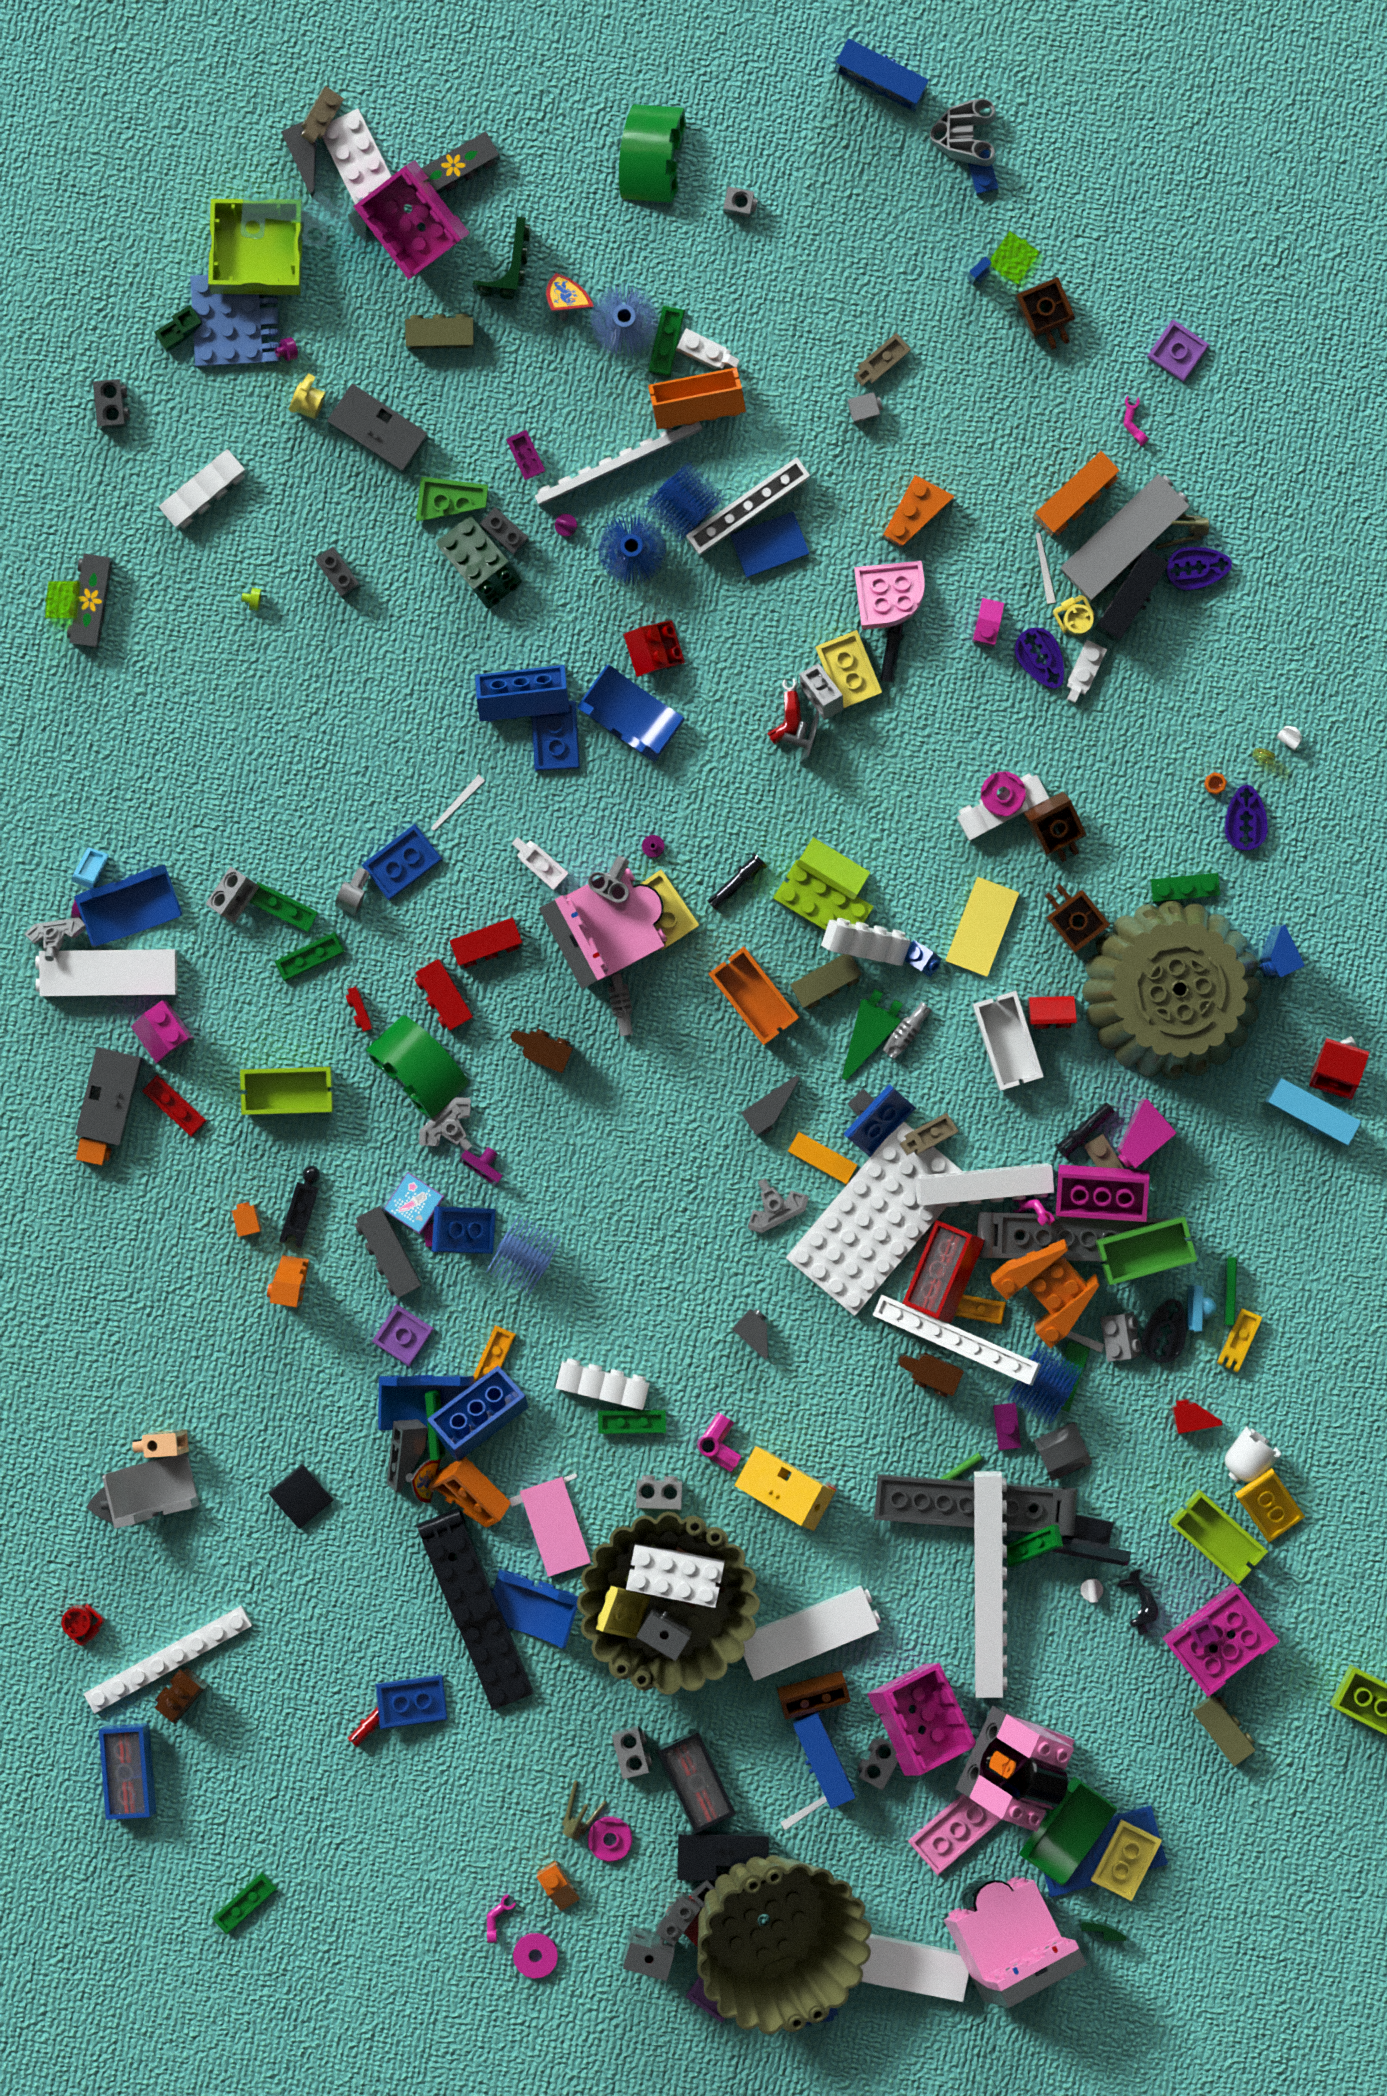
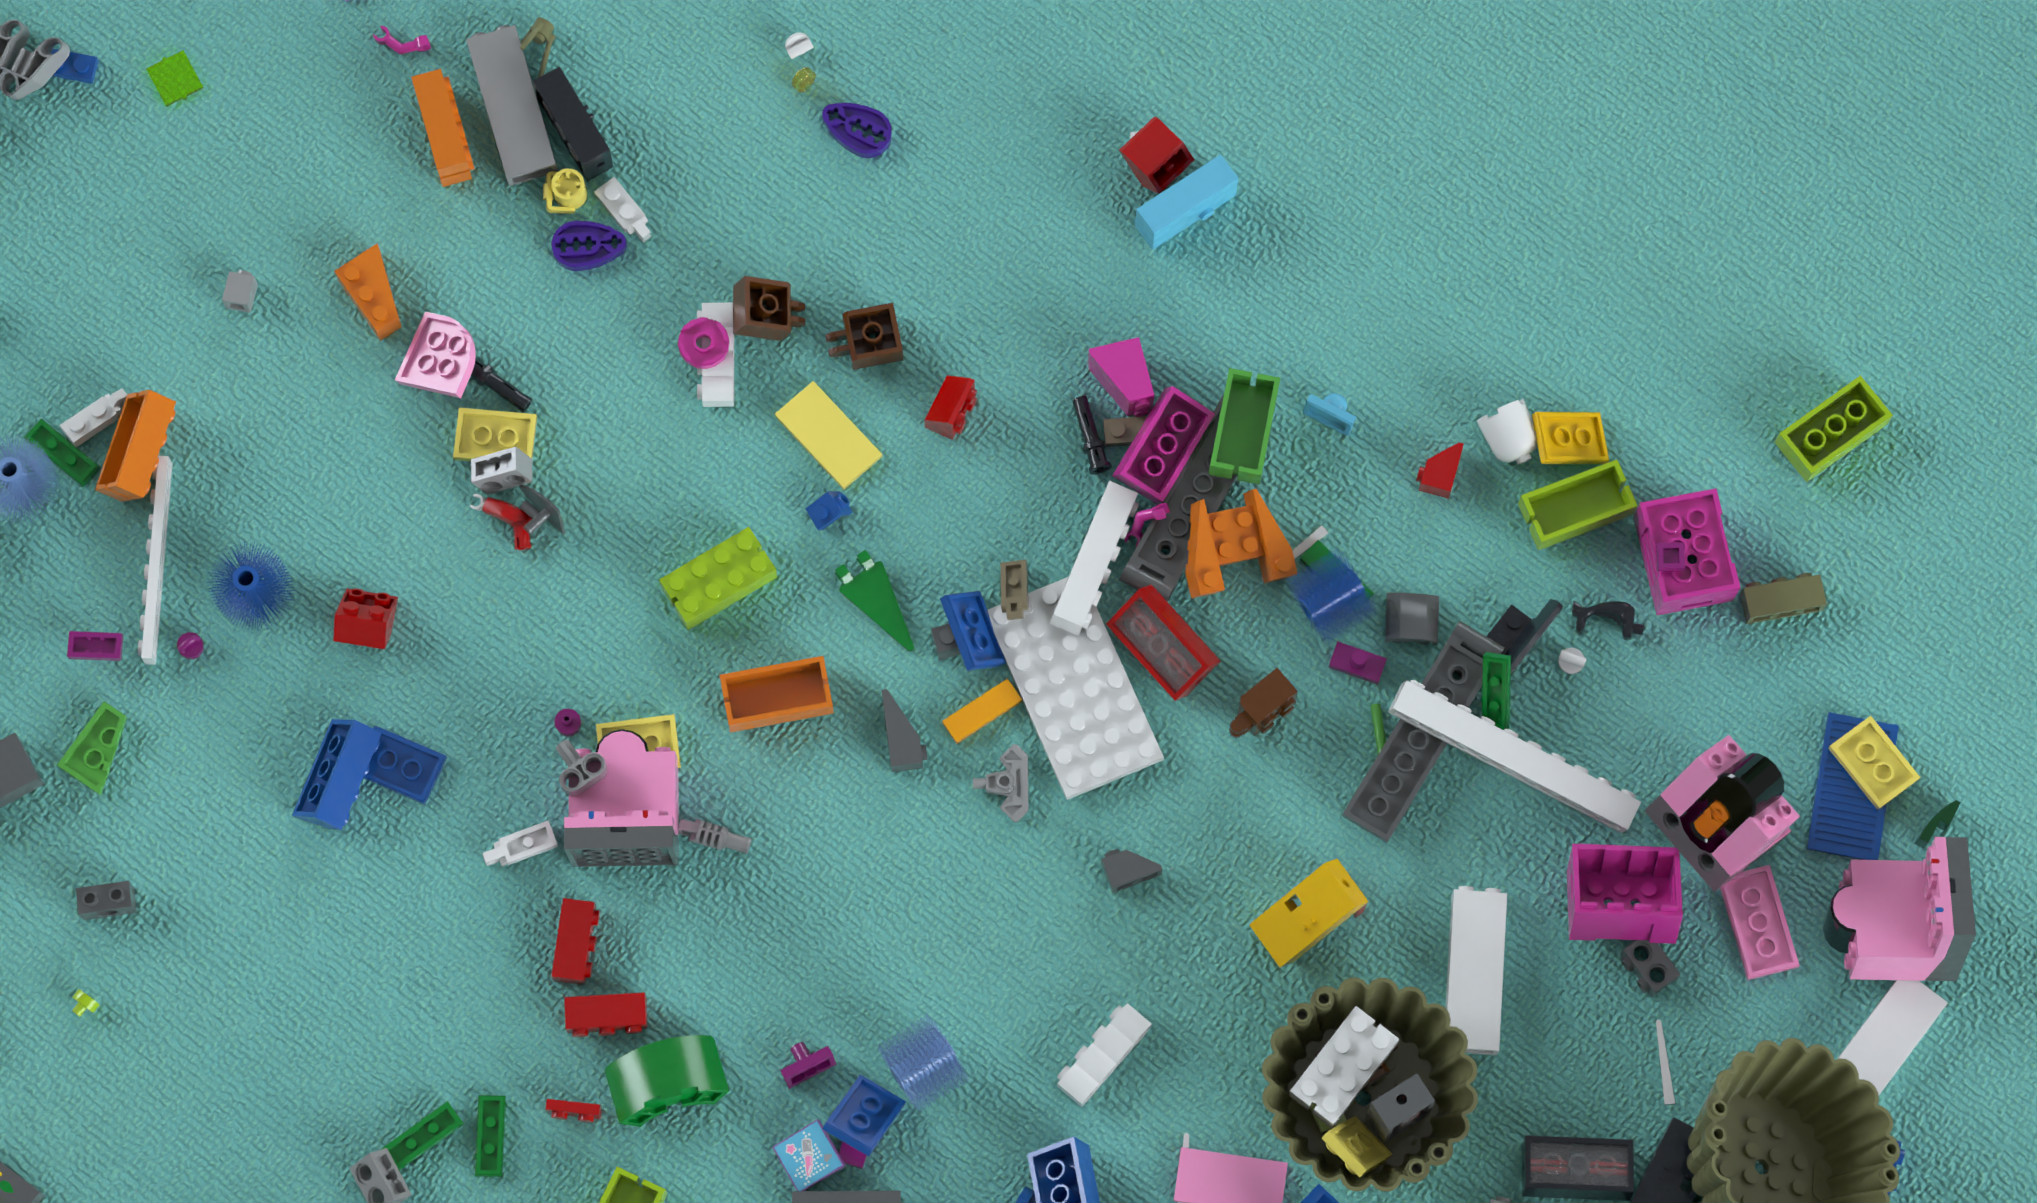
camera: 60 degrees left, 15 degrees down
light grey beam [335,868,369,916] -> none
blue tile [362,824,443,901] -> none
light grey piece [419,1097,473,1150] -> none
white sticker [431,774,485,830] -> none
dark green bracket [436,515,522,608] -> none
light orange tile [473,1325,516,1383] -> none
dark grey brick [480,507,529,556] -> none
reddish brown hinge [510,1028,574,1073] -> none
blue panel [576,664,685,763] -> none
green plate [598,1410,666,1434] -> none
light grey brick [636,1475,682,1510] -> none
blue piece [644,461,725,543] -> none
white brick [686,457,810,556] -> none
dark pink piece [697,1412,741,1472] -> none
black pin [707,852,768,911] -> none
blue tile [730,511,810,578] -> none
reddish brown brick [776,1670,851,1720] -> none
olive brick [790,954,862,1010] -> none
blue brick [793,1711,856,1809] -> none
lime tile [796,837,870,900] -> none
white brick [821,918,911,966] -> none
dark tan hinge [853,332,911,386] -> none
white plate [873,1295,1041,1386] -> none
light grey hinge [883,1002,932,1059] -> none
light orange tile [954,1294,1006,1325] -> none
blue plate [967,256,992,285] -> none
dark pink slope [972,598,1004,647] -> none
white piece [972,991,1043,1091] -> none
reddish brown hinge [1015,277,1075,350] -> none
green panel [1019,1776,1117,1885] -> none
white sticker [1036,533,1056,604] -> none
olive container [1082,900,1262,1080] -> none
light grey bracket [1100,1312,1142,1362] -> none
black piece [1141,1298,1186,1363] -> none
green plate [1150,873,1220,902] -> none
dark purple piece [1166,547,1232,591] -> none
orange tile [1204,772,1227,795] -> none
yellow hinge [1217,1308,1263,1373] -> none
green tile [1224,1256,1237,1325] -> none
blue slope [1259,925,1305,979] -> none

